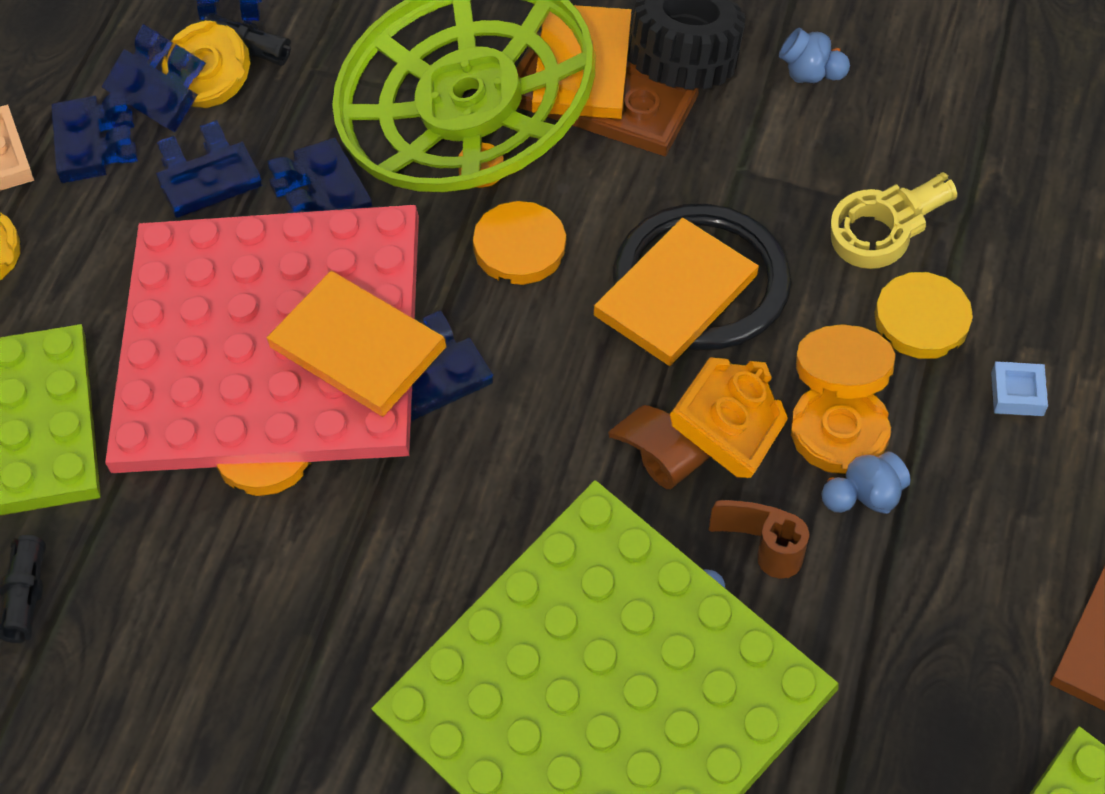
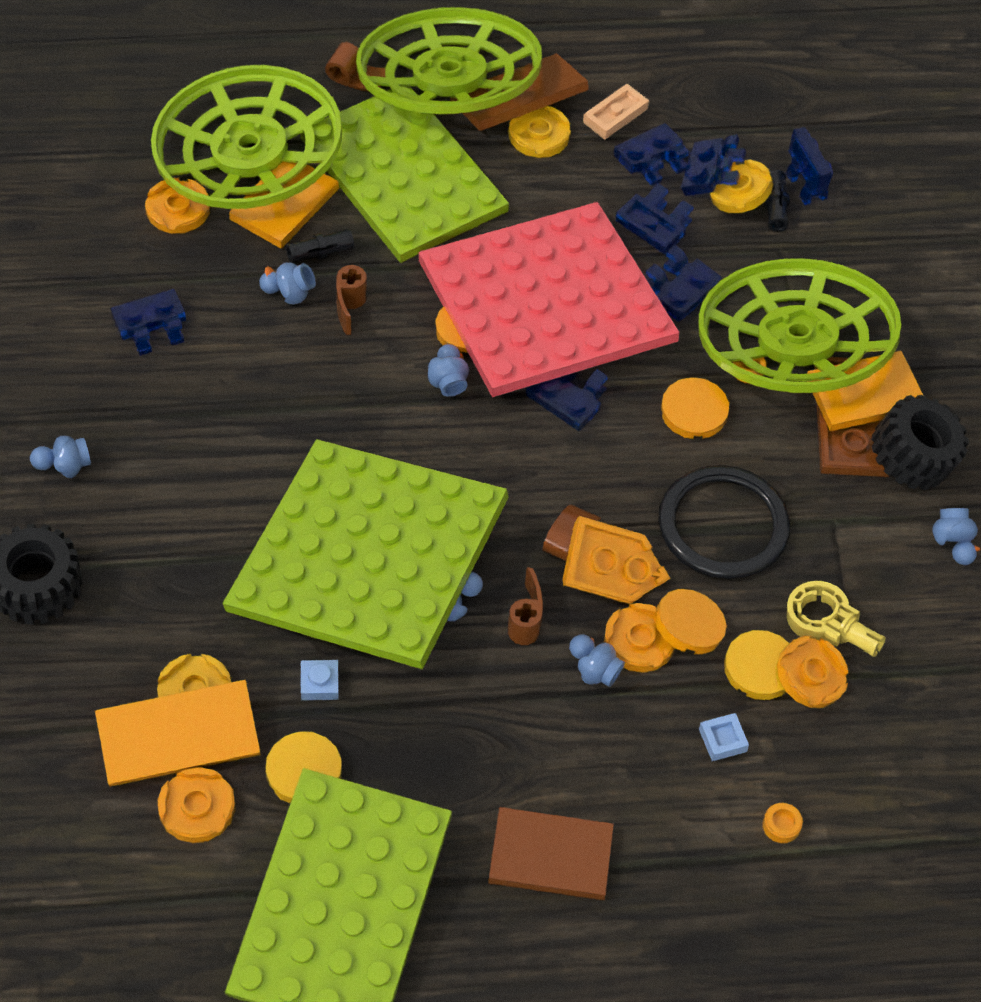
camera: 65 degrees right, 0 degrees up
light orange tile [266,271,447,417] -> none
light orange tile [594,217,759,366] -> none
none -> medium blue animal [259,262,316,304]
none -> dark orange panel [336,265,367,335]
none -> medium blue animal [428,344,469,397]
none -> light orange tile [777,636,848,708]

